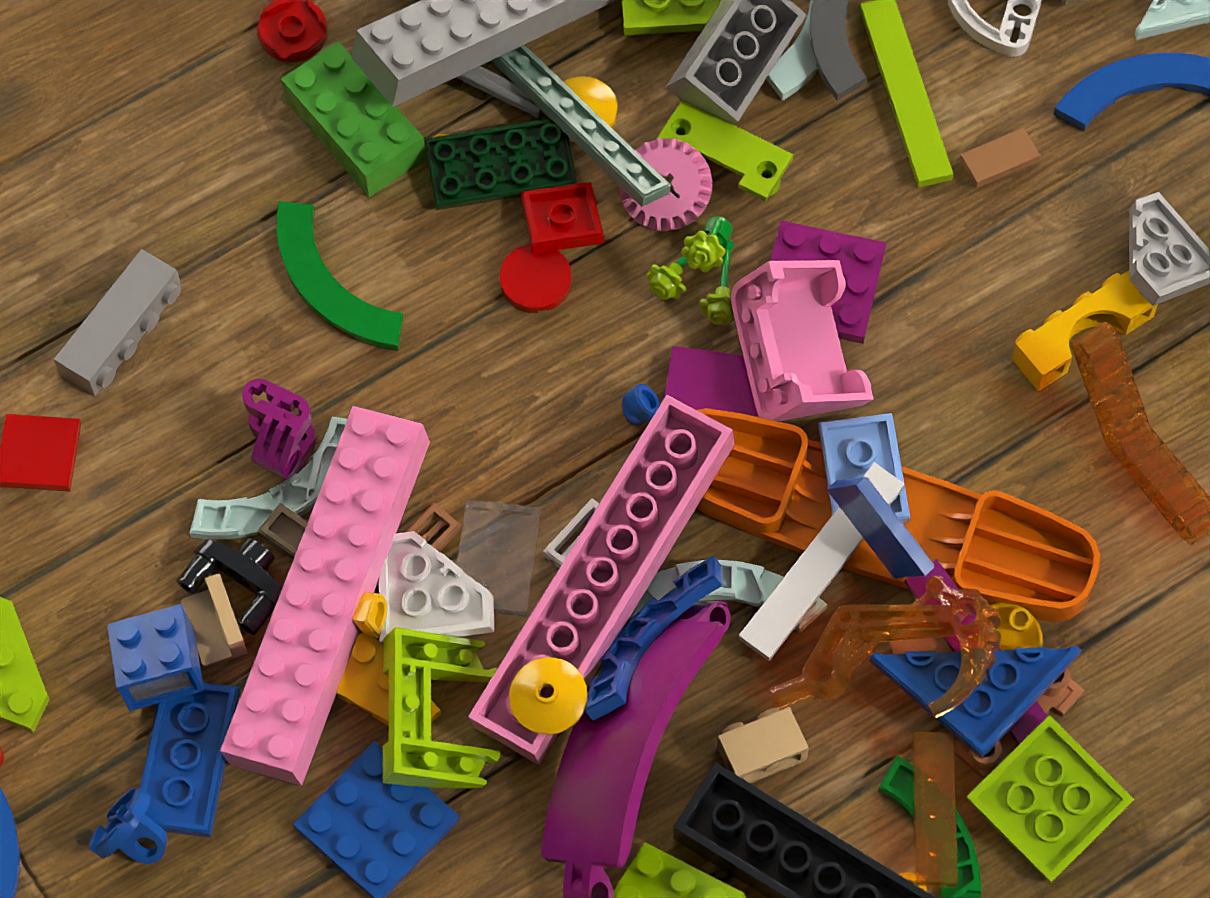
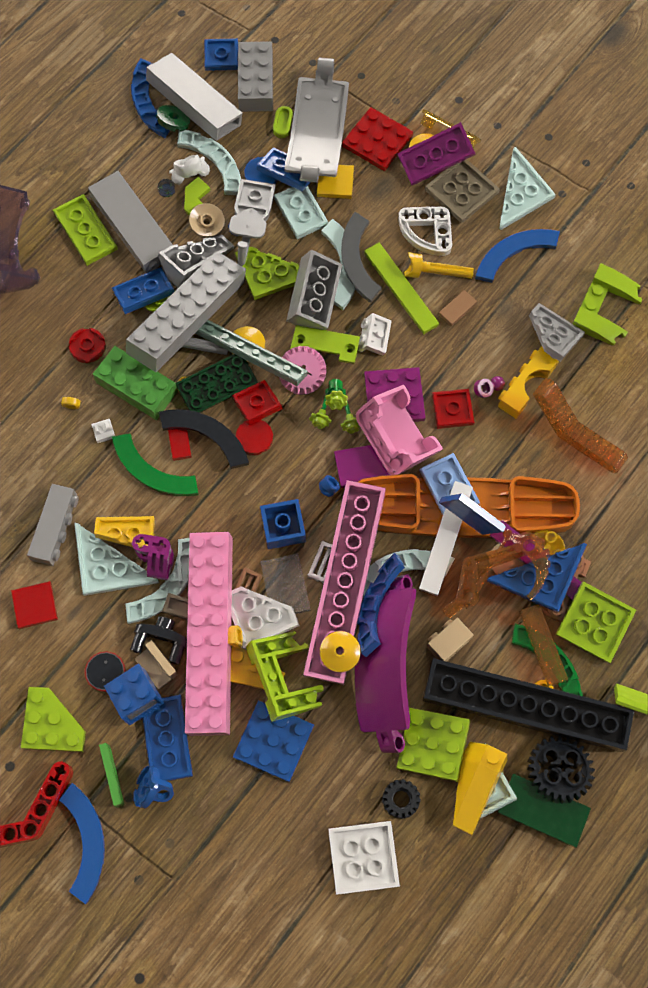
camera: 20 degrees left, 5 degrees up
none -> yellow tile [61,397,81,409]
none -> light aqua tile [74,523,159,596]
none -> black tile [85,651,126,692]
none -> white tile [91,419,115,443]
none -> yellow wing [94,516,155,548]
none -> bright green tile [99,743,124,808]
none -> black tile [159,409,249,469]
none -> red tile [168,429,192,461]
none -> blue brick [260,499,306,549]
none -> white bracket [358,313,391,355]
none -> yellow piece [404,252,474,279]
none -> red tile [432,389,475,429]
none -> magenta plate [474,376,505,398]

